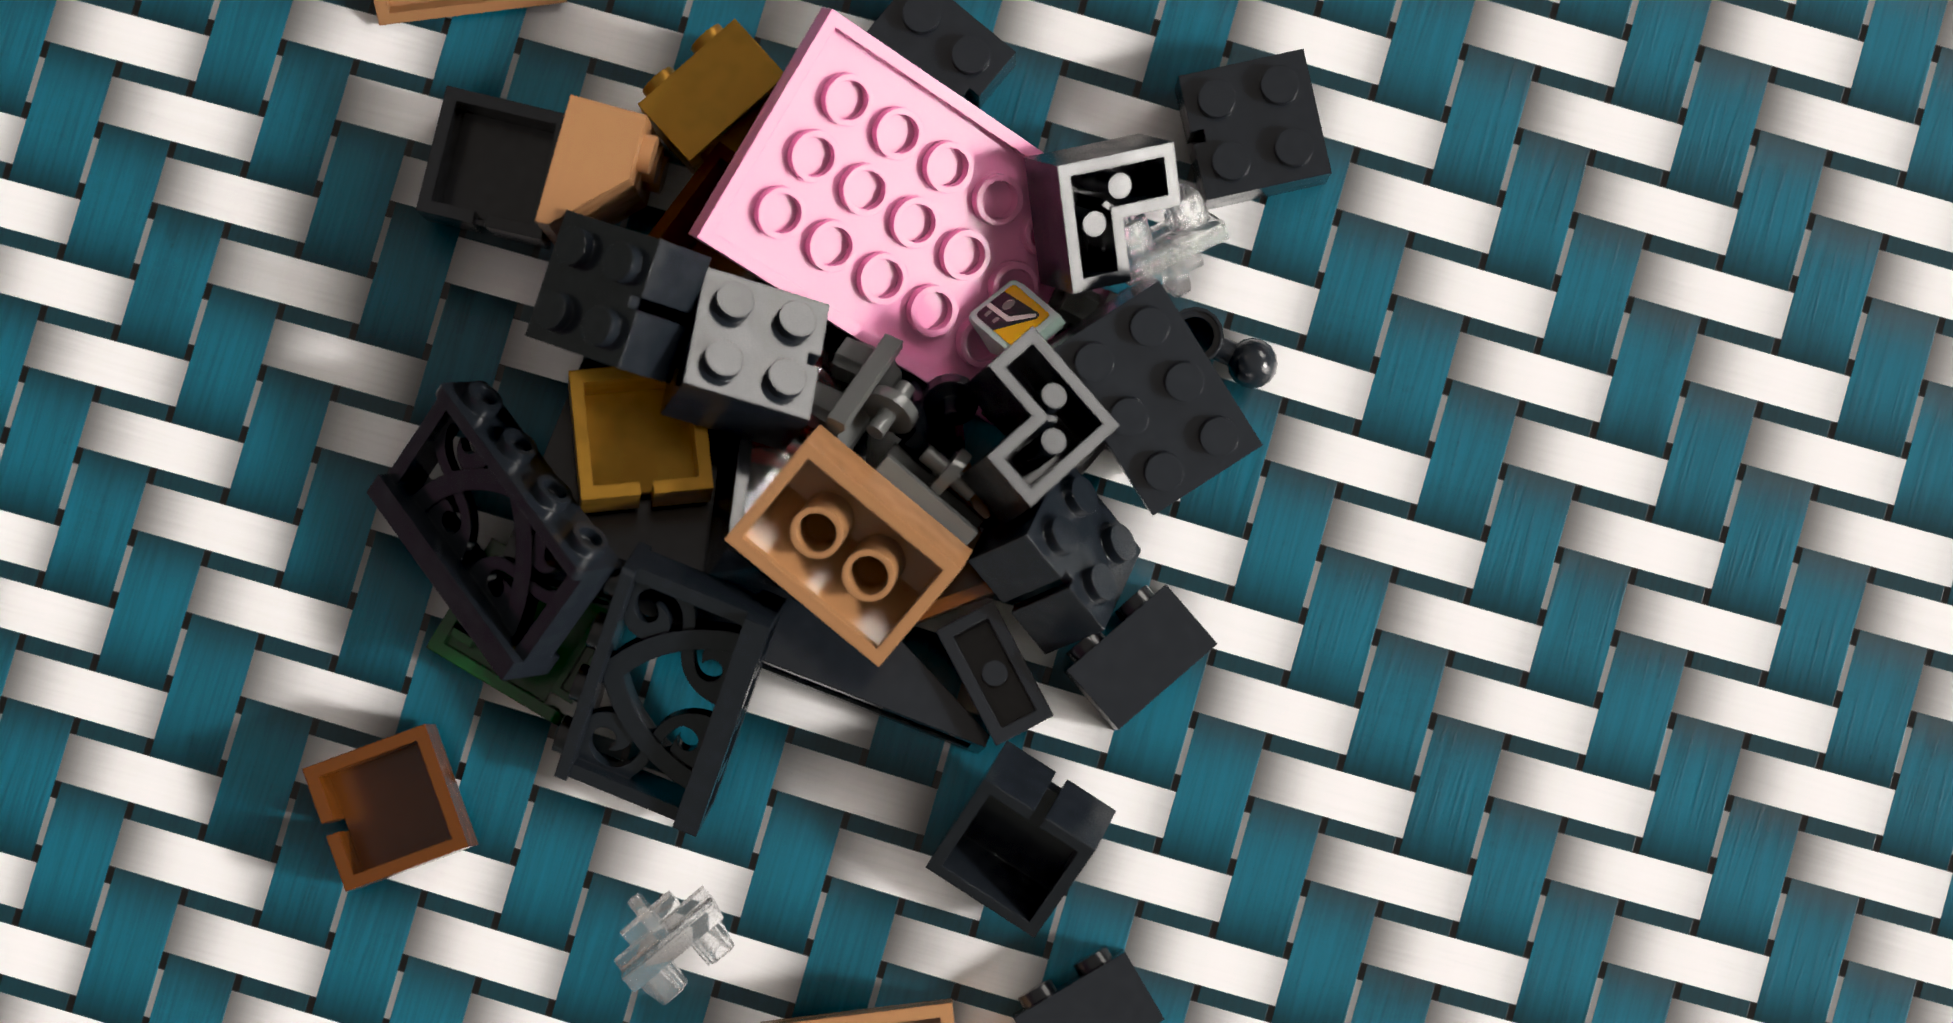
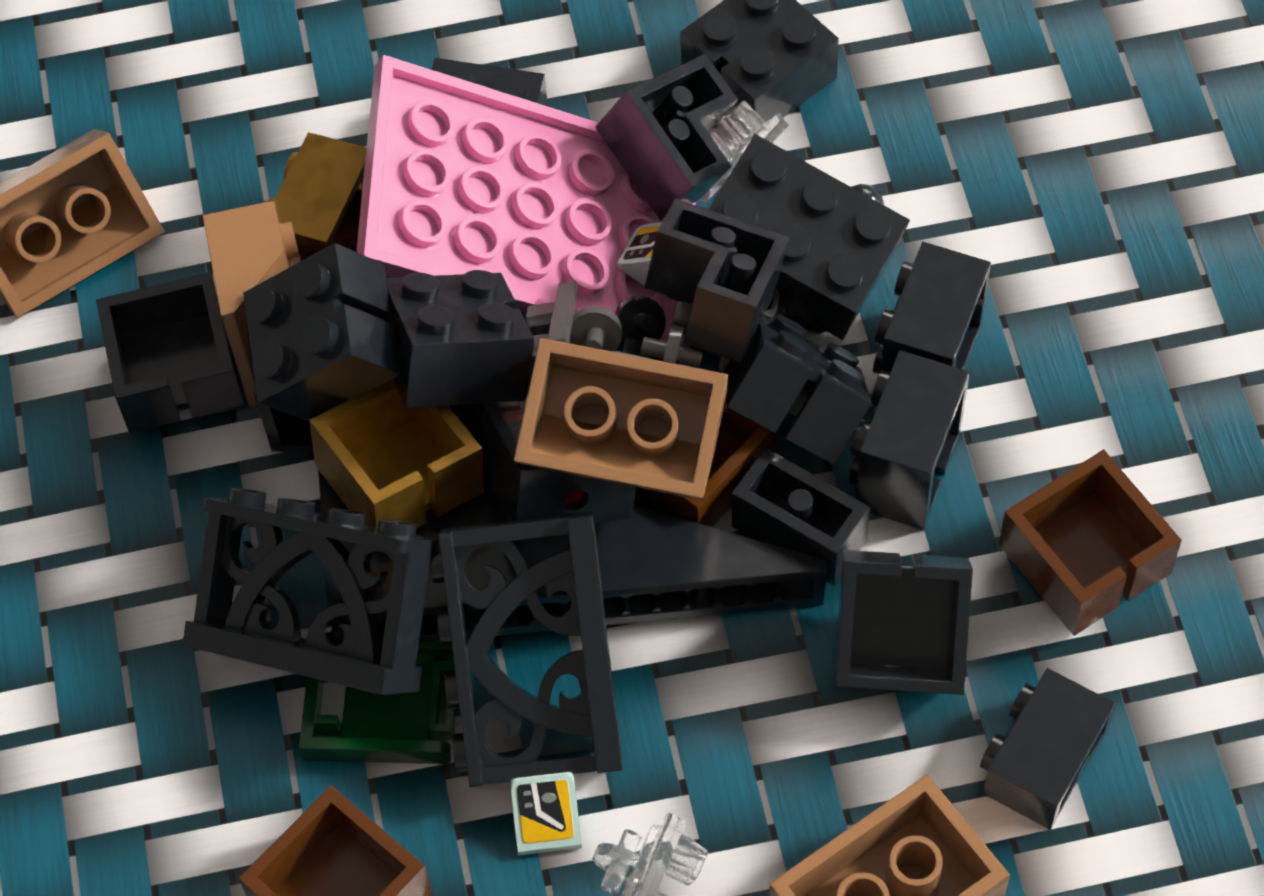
camera: 25 degrees left, 25 degrees down
none -> slope [510,772,582,856]
none -> black piece [872,241,991,375]
none -> reddish brown piece [999,449,1182,636]

